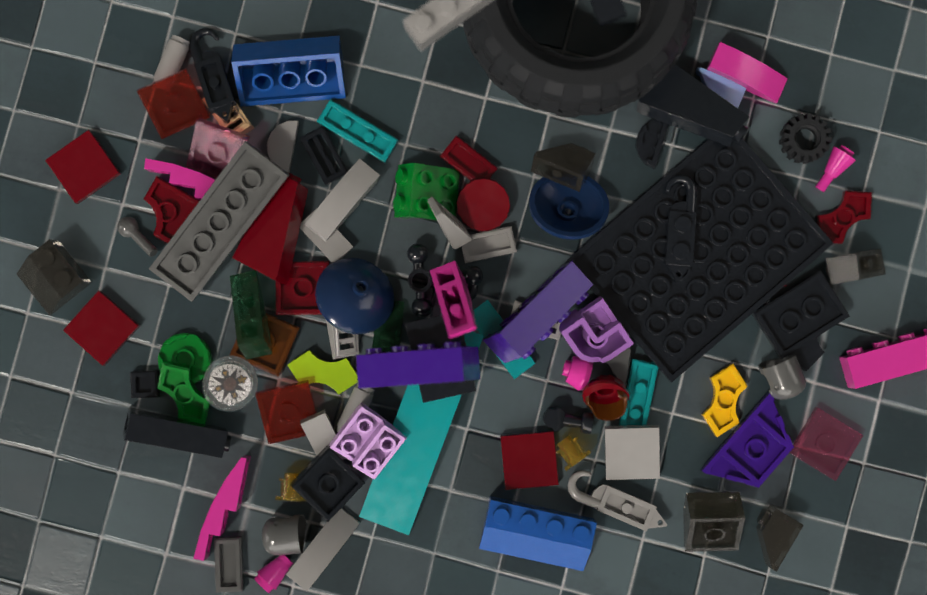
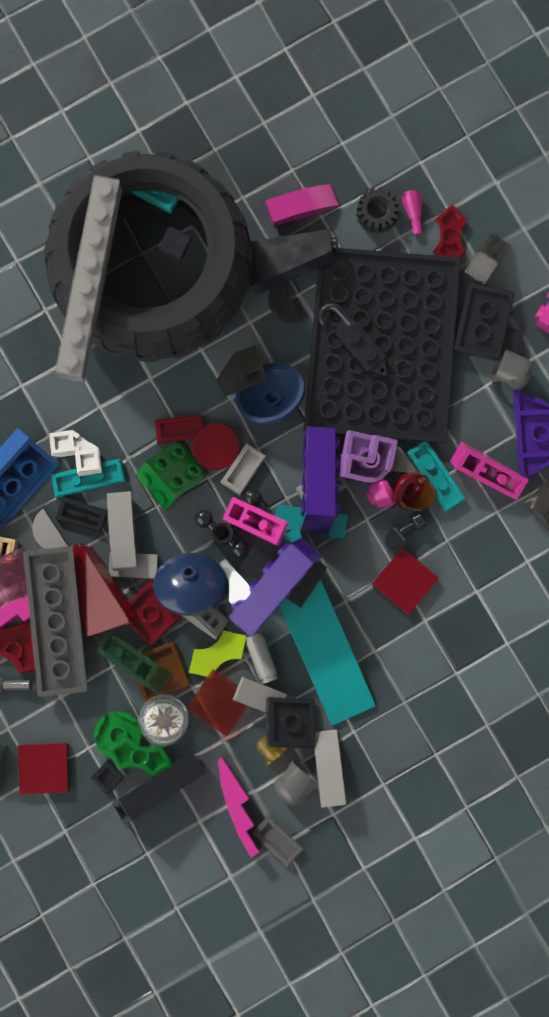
camera: 45 degrees left, 5 degrees down
dark pink cone [254,555,294,593] -> none
lavender slope [330,403,406,480] -> none
light grey slope [427,197,472,250] -> none
blue slope [479,496,597,571] -> none
clear yellow brick [556,435,592,471] -> none
light grey plate [567,470,667,531] -> none
light grey tile [605,425,660,480] -> none
light blue slope [696,67,746,108] -> none
yellow tile [701,363,747,437] -> none
none -> white tile [49,430,102,476]
none -> dark pink slope [450,441,528,500]

